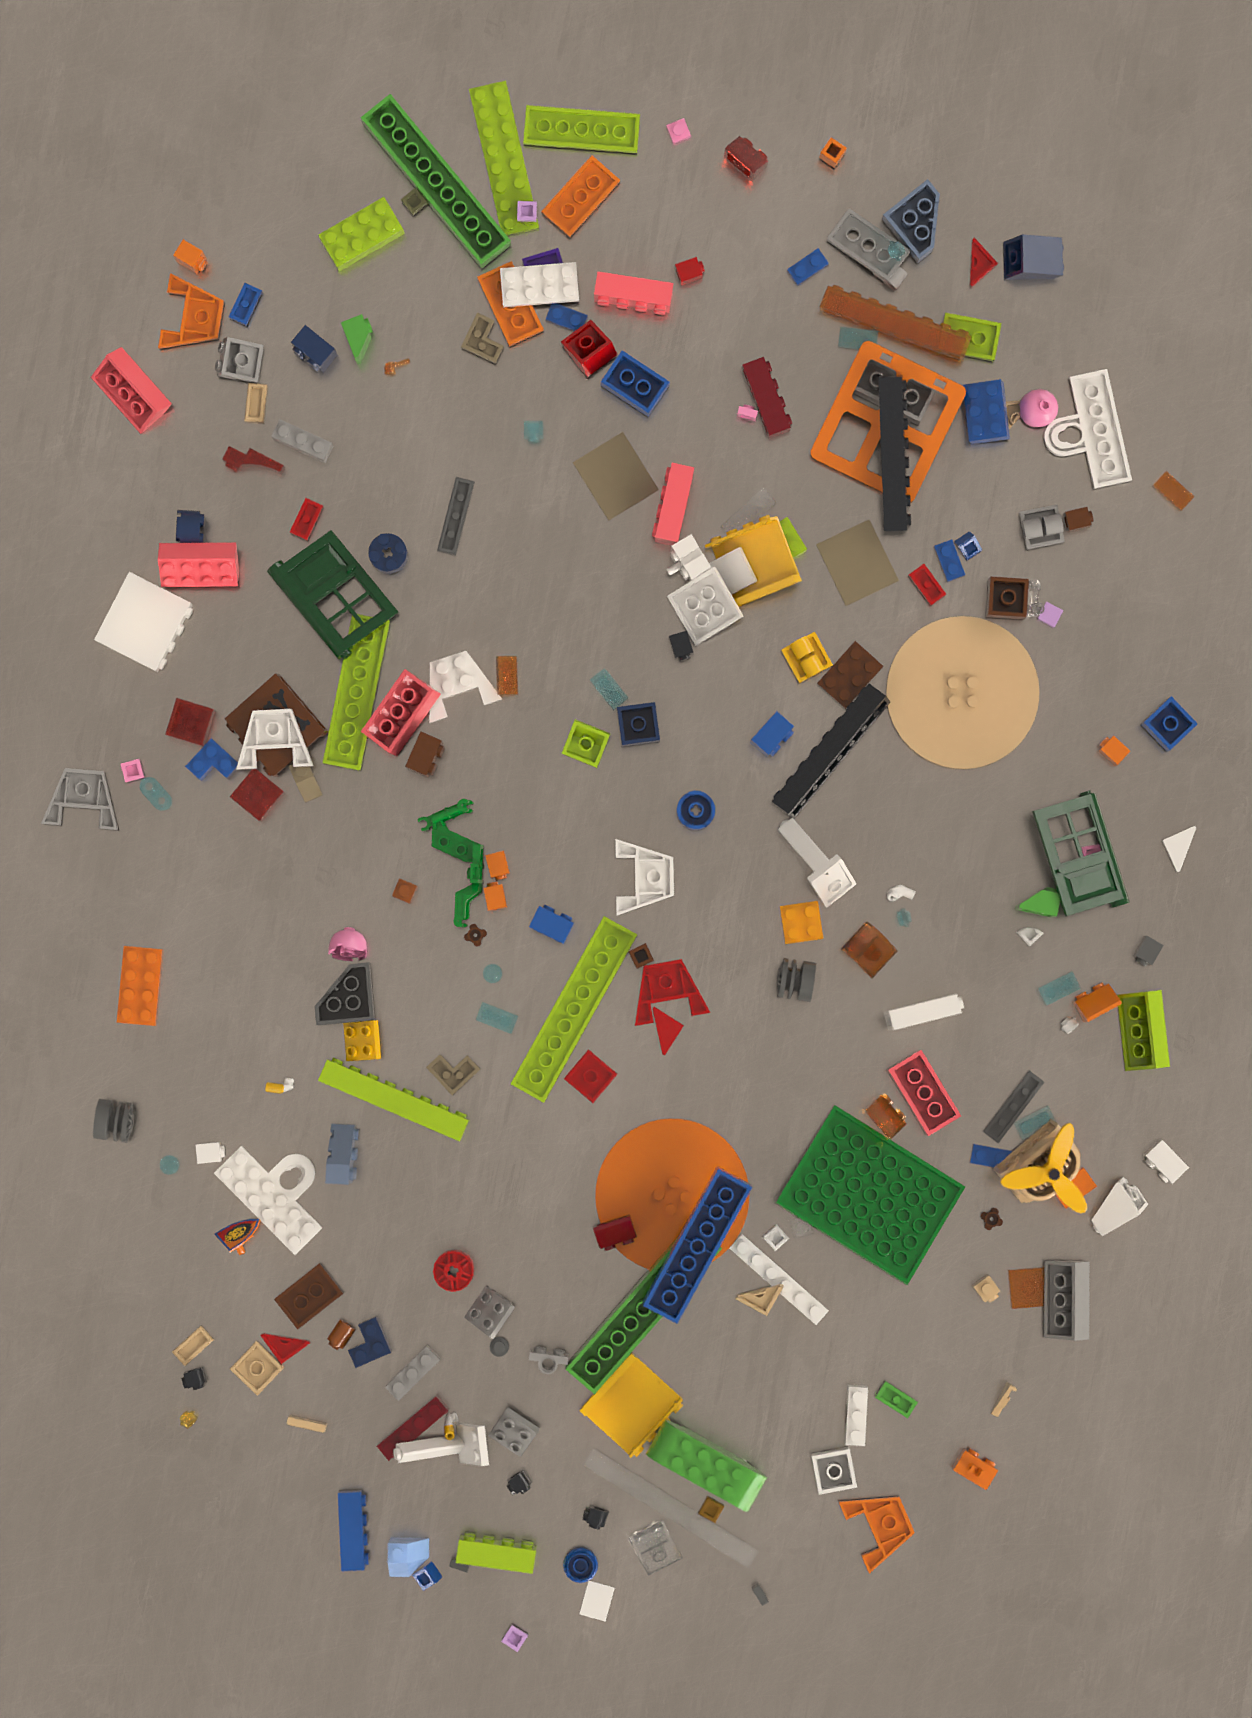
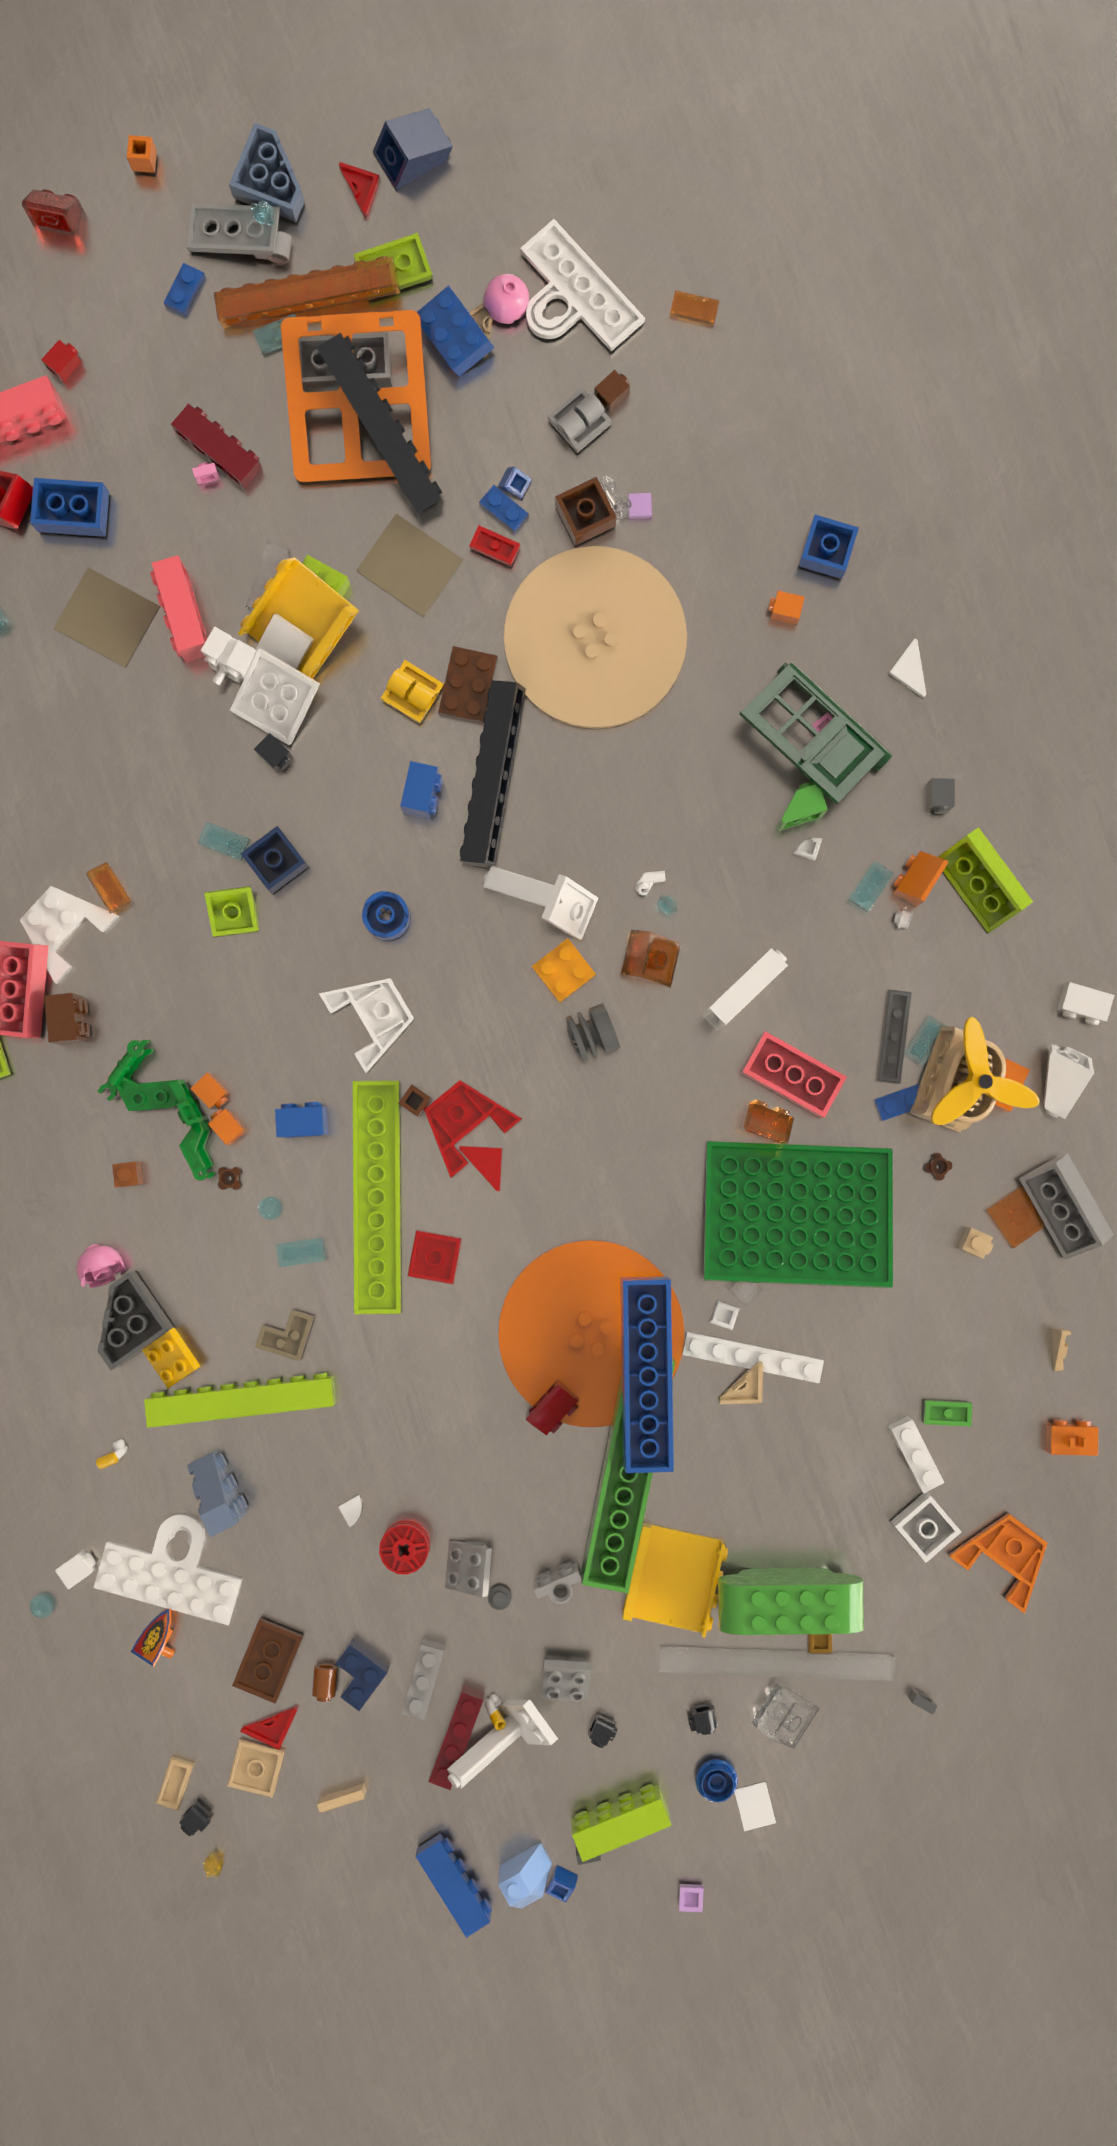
camera: 30 degrees left, 0 degrees up
none -> white tile [338,1494,362,1527]

